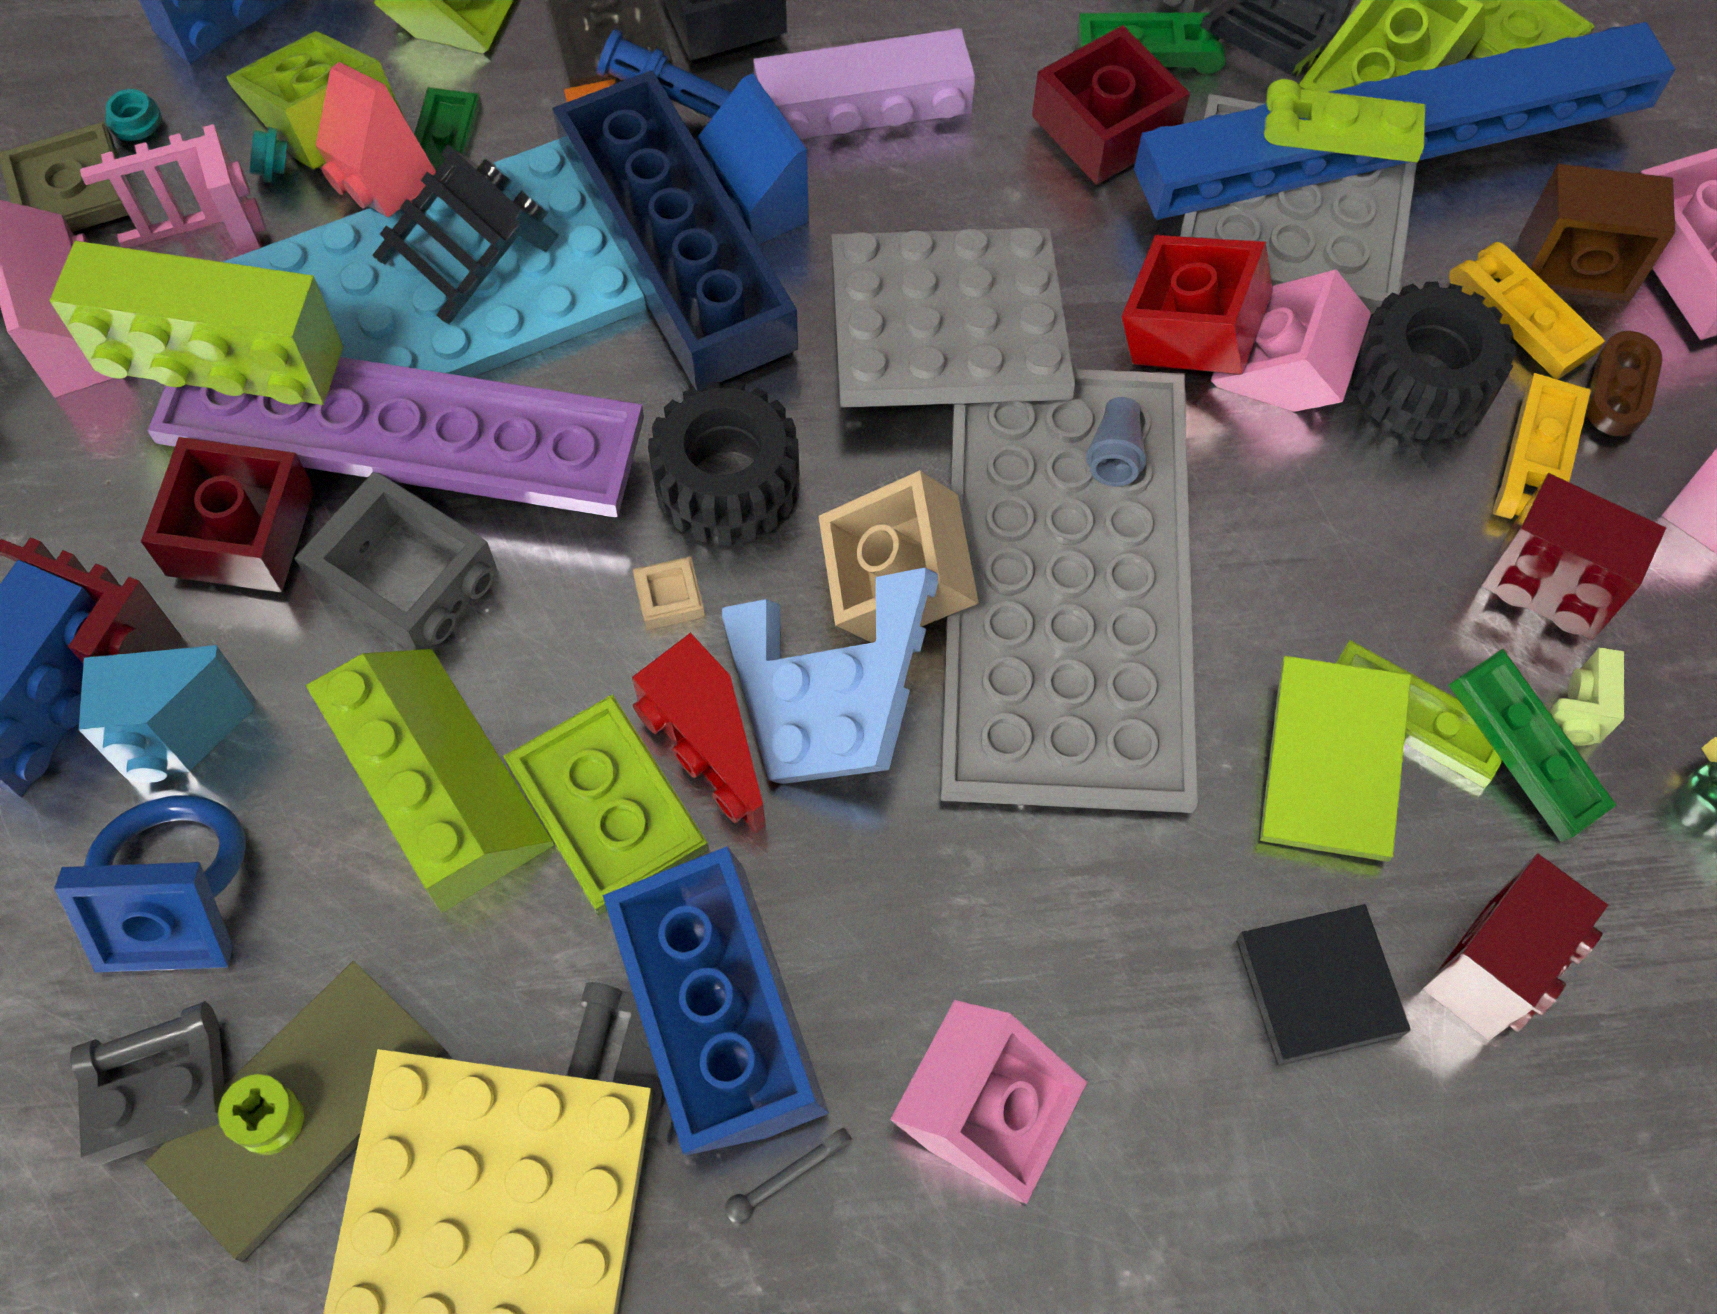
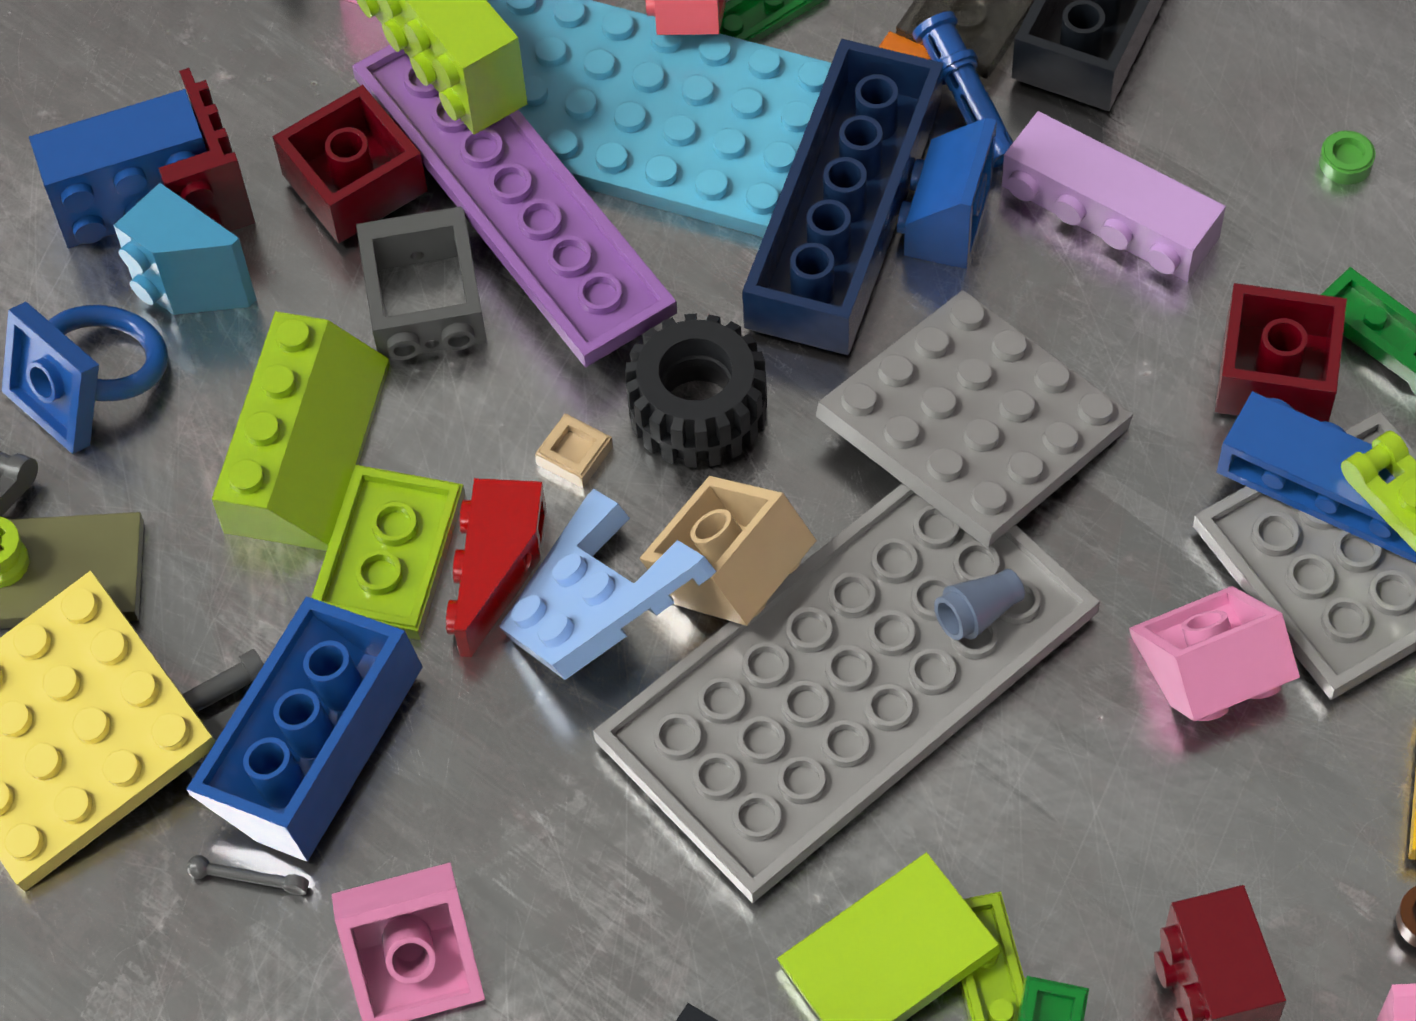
camera: 50 degrees right, 5 degrees down
black plate [372,145,559,324] -> none
red brick [1122,235,1273,374] -> none
black tyre [1352,281,1516,440] -> none
yellow plate [1493,373,1591,520] -> none

